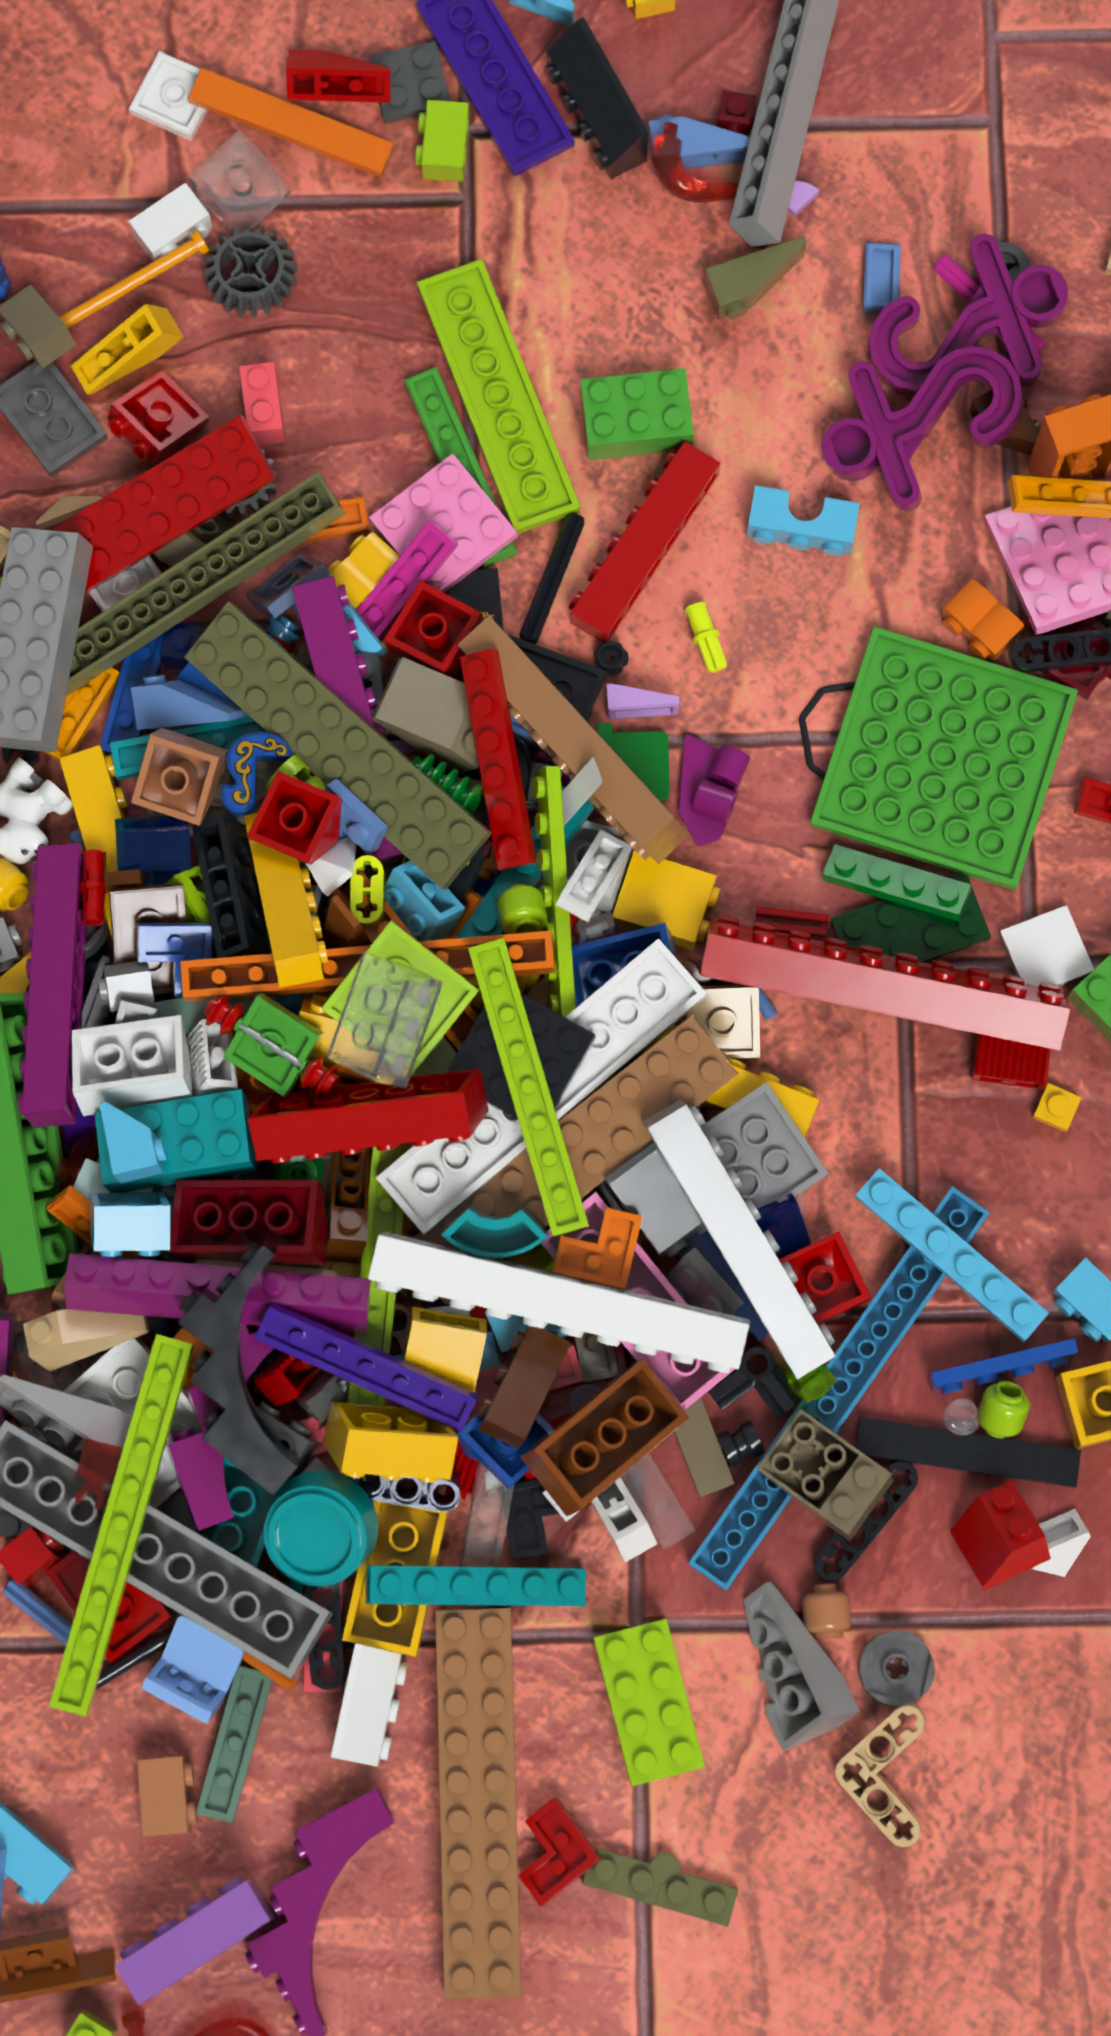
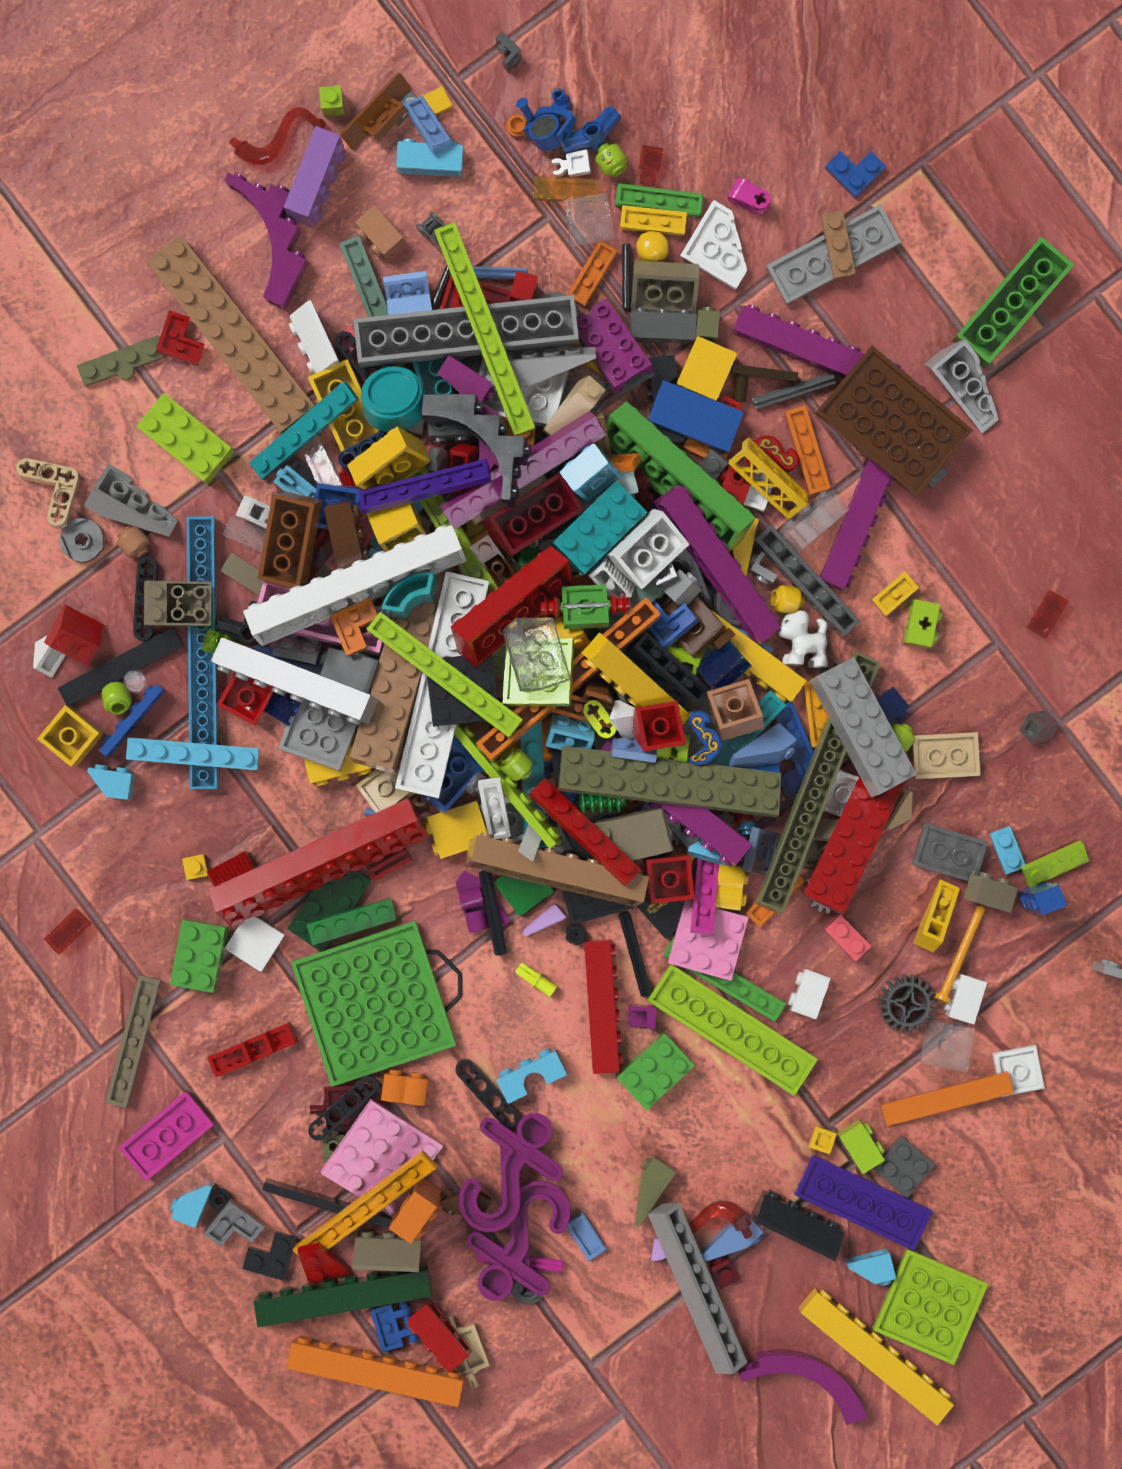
camera: 140 degrees right, 10 degrees up
clear red plate [75,1439,123,1510] -> none
red pin [79,849,108,926] -> none
medium azure slope [99,1102,168,1183] -> none
red plate [107,369,210,466] -> none
red slope [286,50,391,103] -> none
black wheel [716,1420,765,1468] -> none
none -> medium azure hinge [273,465,316,498]
none -> dark grey piece [415,211,445,253]
none -> black beam [455,1058,519,1128]
none -> black axle [479,871,507,956]
none -> magenta panel [628,1004,656,1029]
none -> white brick [788,968,830,1019]
none -> yellow plate [808,1125,837,1155]

